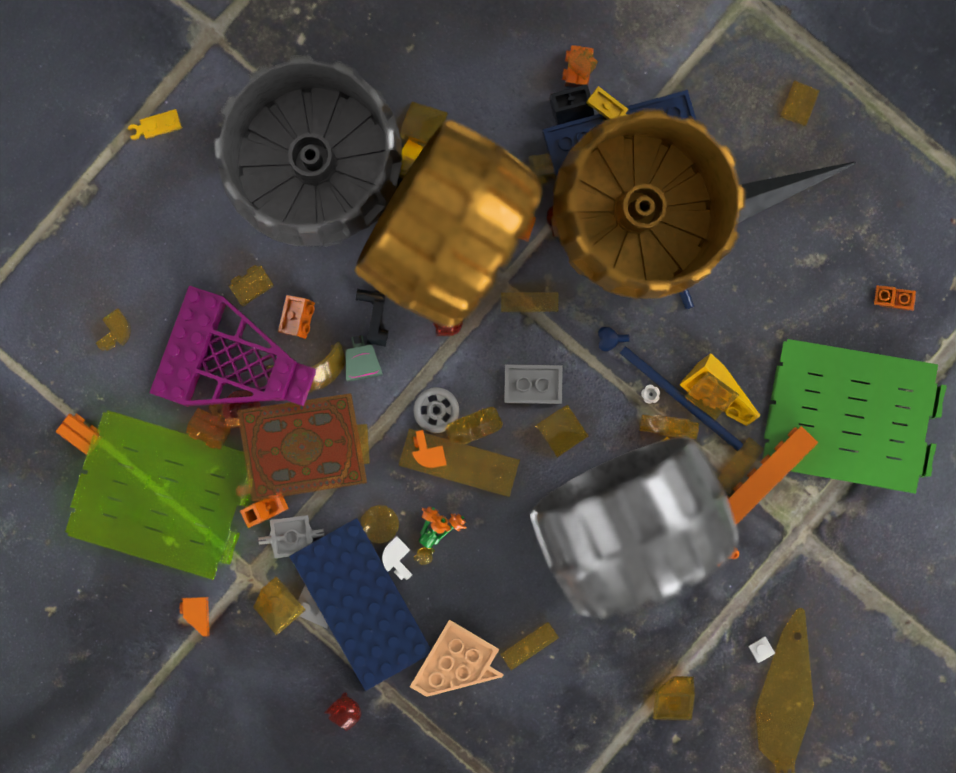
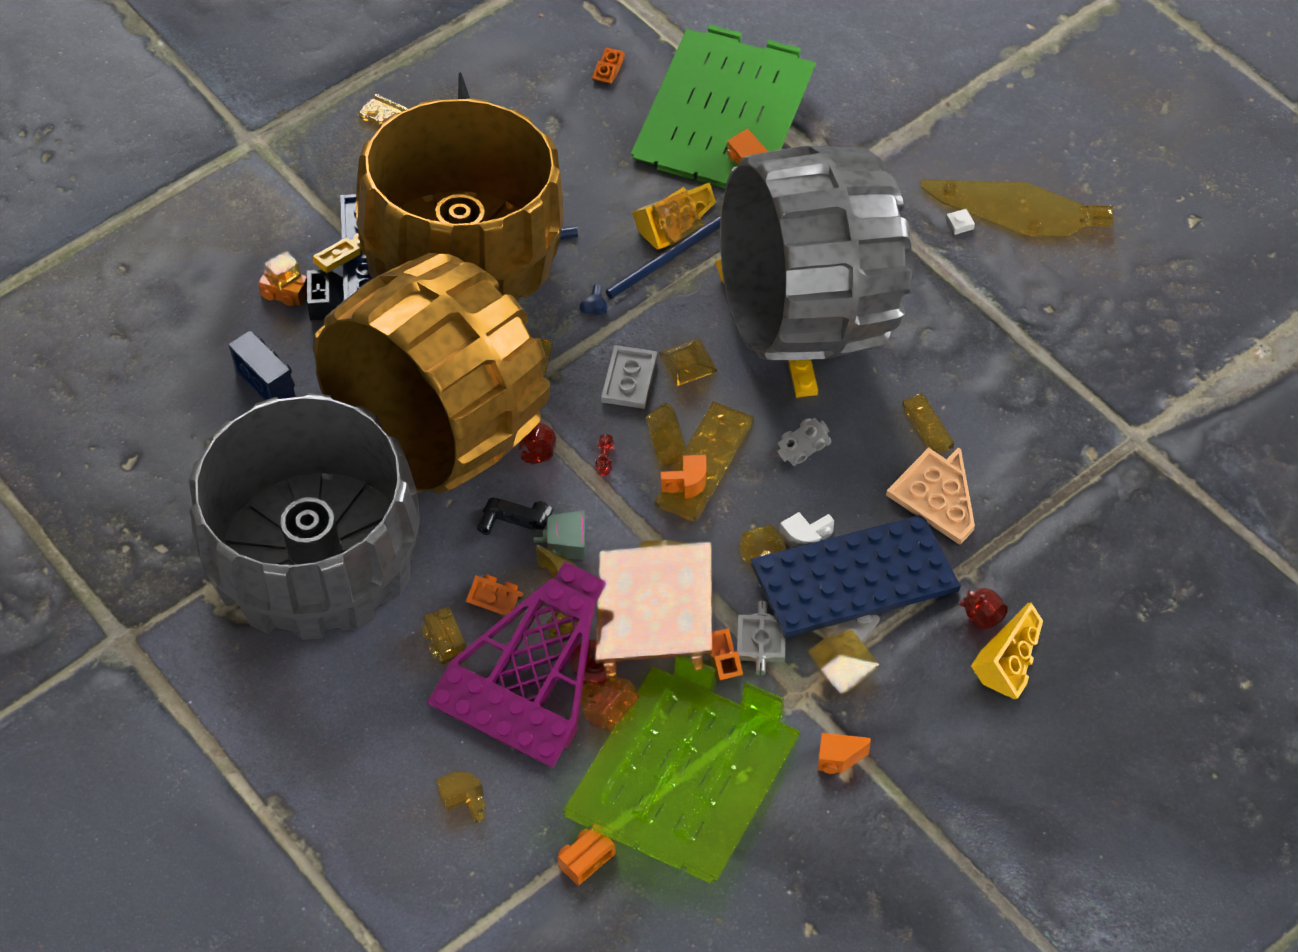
camera: 75 degrees left, 30 degrees down
yellow plate [128,109,182,140] -> none
light grey plate [413,387,459,433] -> none
clear yellow plate [413,547,435,565] -> none
plant [419,507,466,549] -> none
clear yellow piece [639,414,699,439] -> none
white plate [641,385,660,404] -> none
clear yellow slope [653,676,695,720] -> none
none -> brick [229,331,296,401]
none -> clear red bar [595,434,614,476]
none -> light grey brick [777,418,831,466]
none -> yellow wedge [971,603,1043,699]

